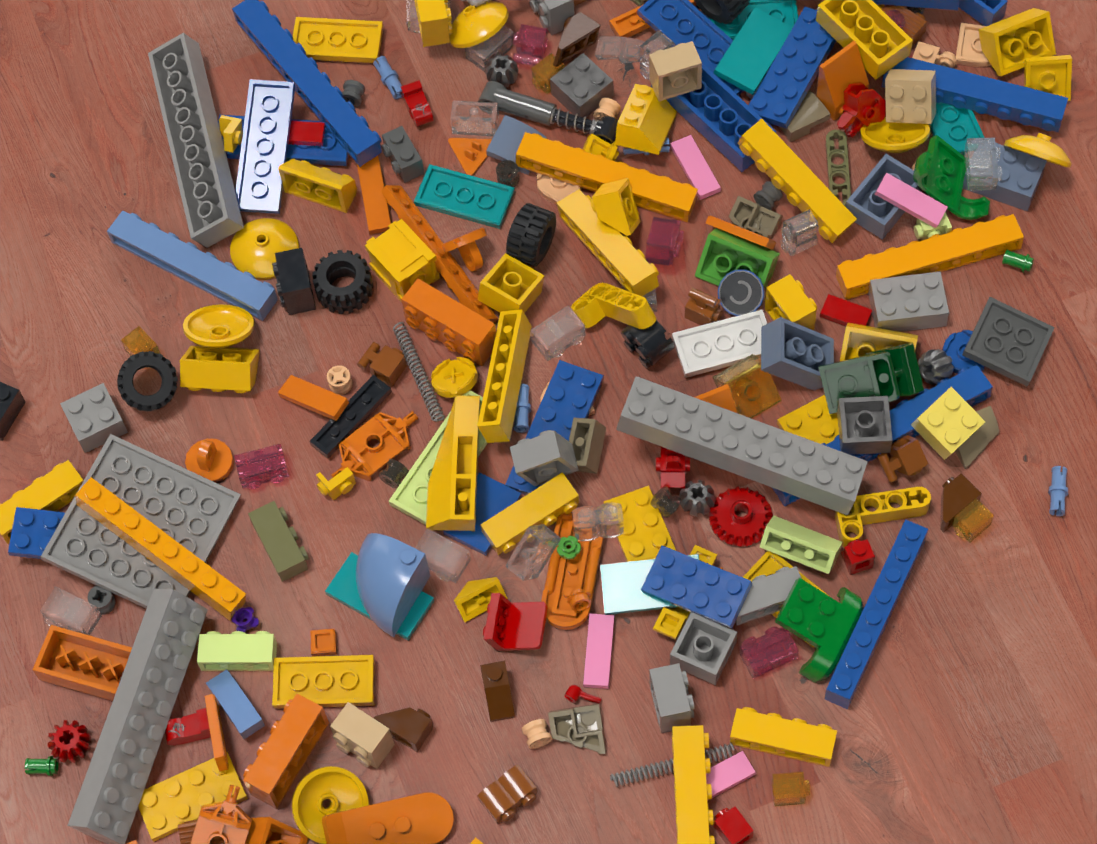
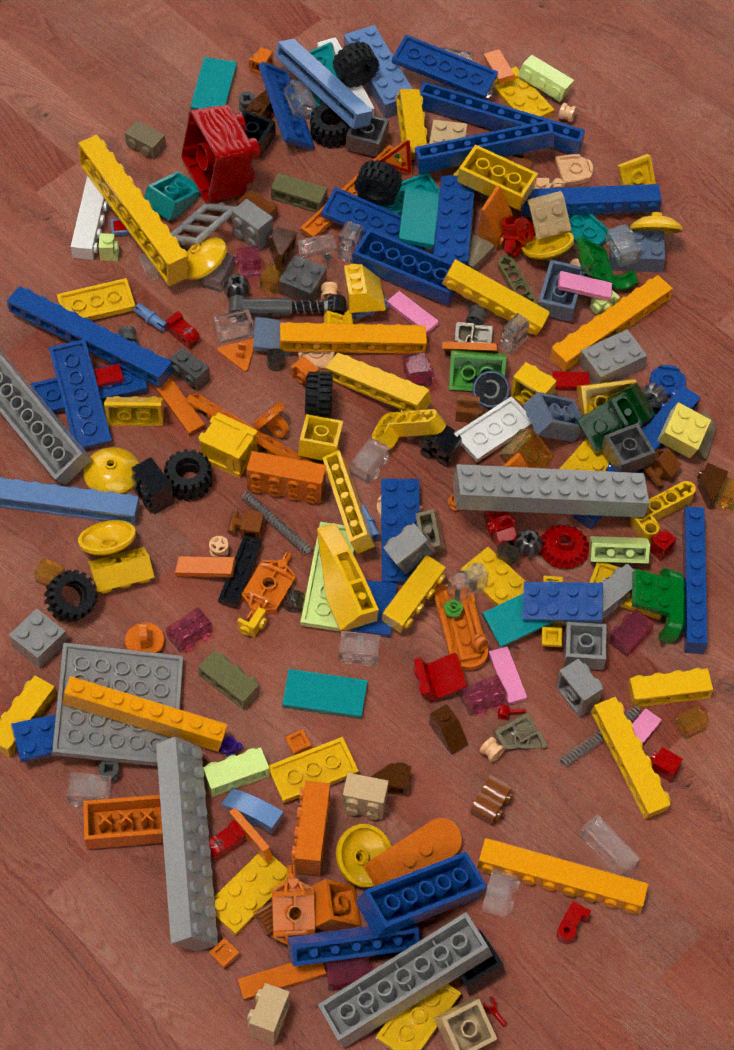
camera: 30 degrees left, 5 degrees down
green pin [25,756,59,776] -> none
red gear [47,720,91,763] -> none
yellow bracket [219,115,243,153] -> none
medium blue brick [356,533,431,637] -> none
teal tile [414,164,515,229] -> none
yellow tile [431,357,478,398] -> none
yellow slope [454,577,508,622] -> none
clear brick [505,524,561,581] -> none
yellow slope [591,178,641,236] -> none
tan brick [649,41,702,101] -> none
dark grey plate [962,297,1055,386] -> none
yellow slope [978,8,1056,76] -> none
green pin [1002,250,1034,272] -> none
none -> orange brick [290,356,319,385]
none -> clear pink brick [460,675,508,716]

